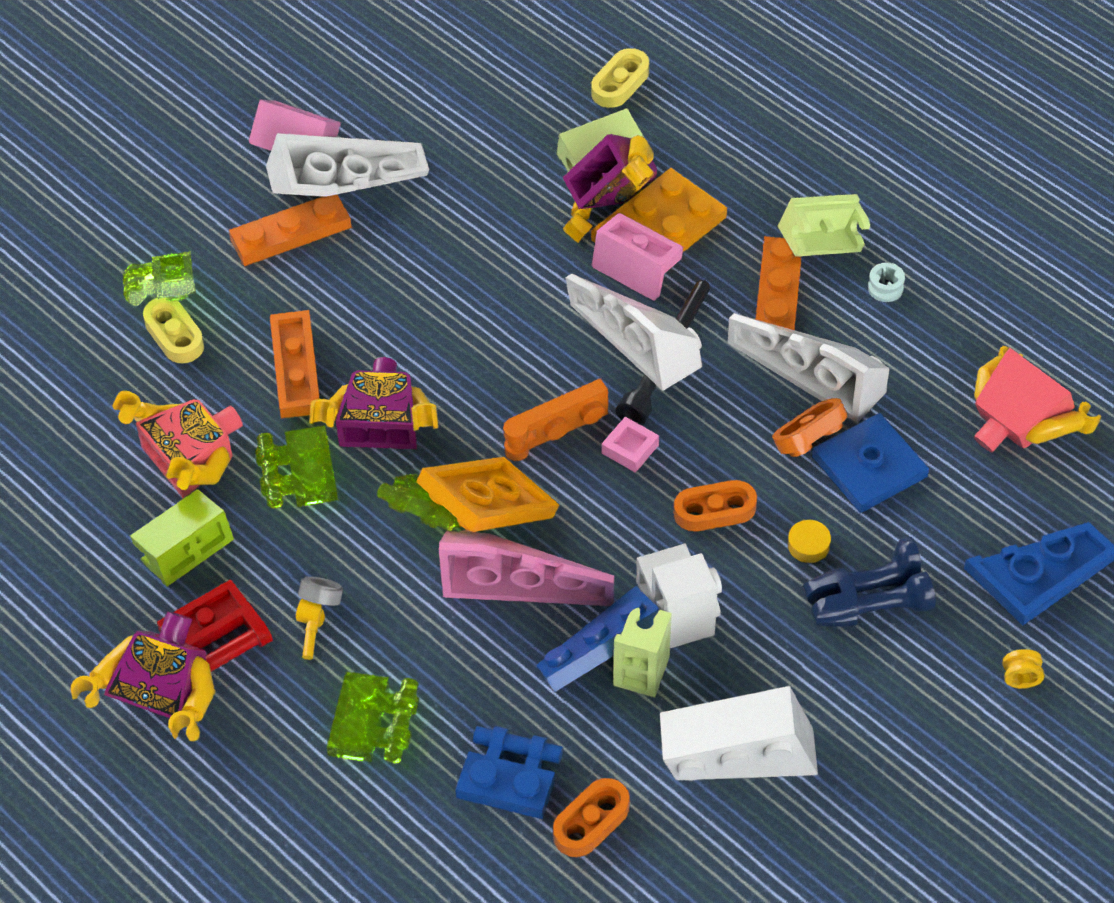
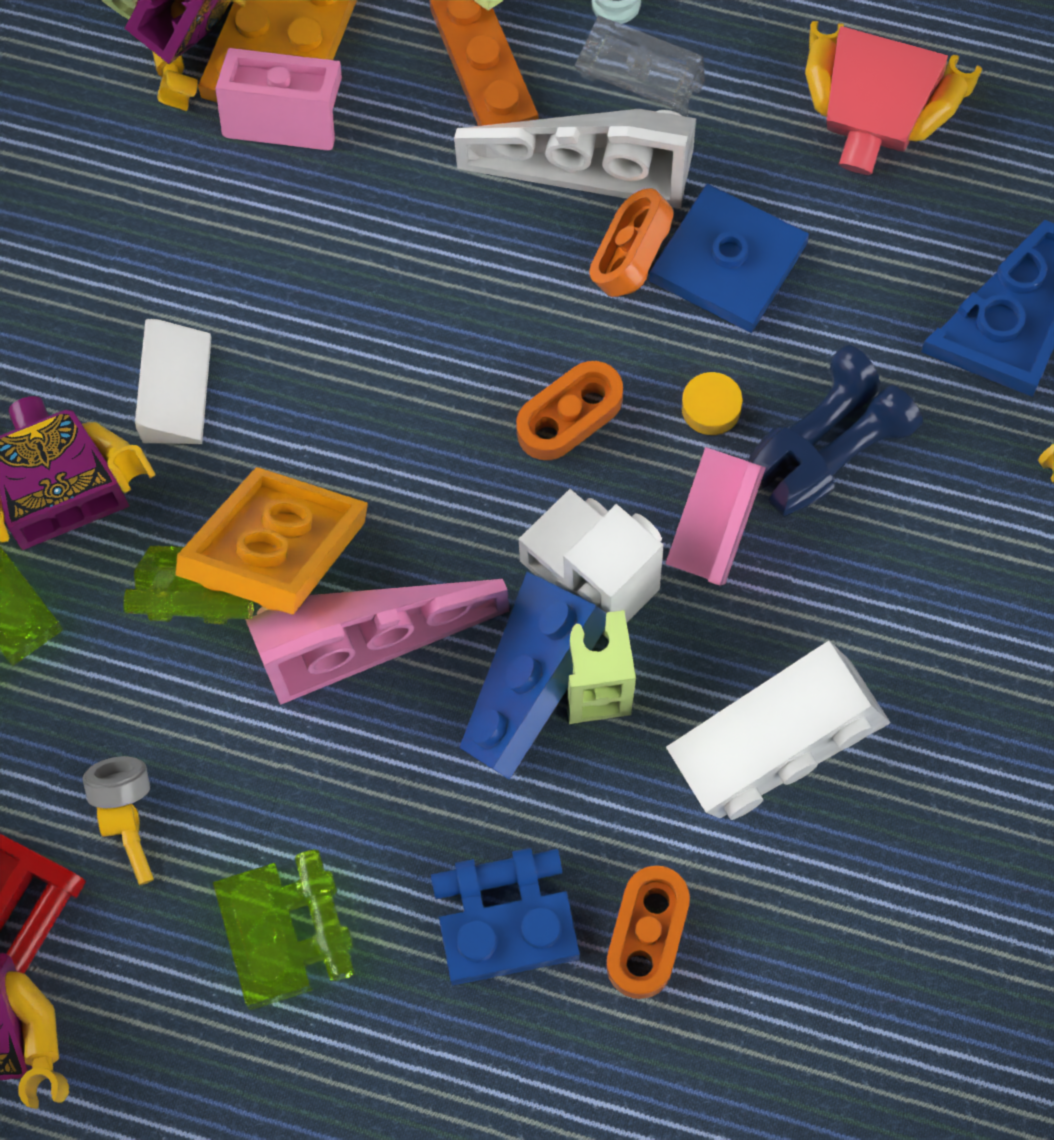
camera: 25 degrees left, 15 degrees up
orange plate [503,379,608,461] -> none
white wedge [565,274,702,391] -> none
bright pink plate [602,417,659,473] -> none
black piece [616,280,710,426] -> none
none -> white slope [135,319,212,444]
none -> clear hinge [575,15,705,117]
none -> bright pink panel [665,447,766,586]

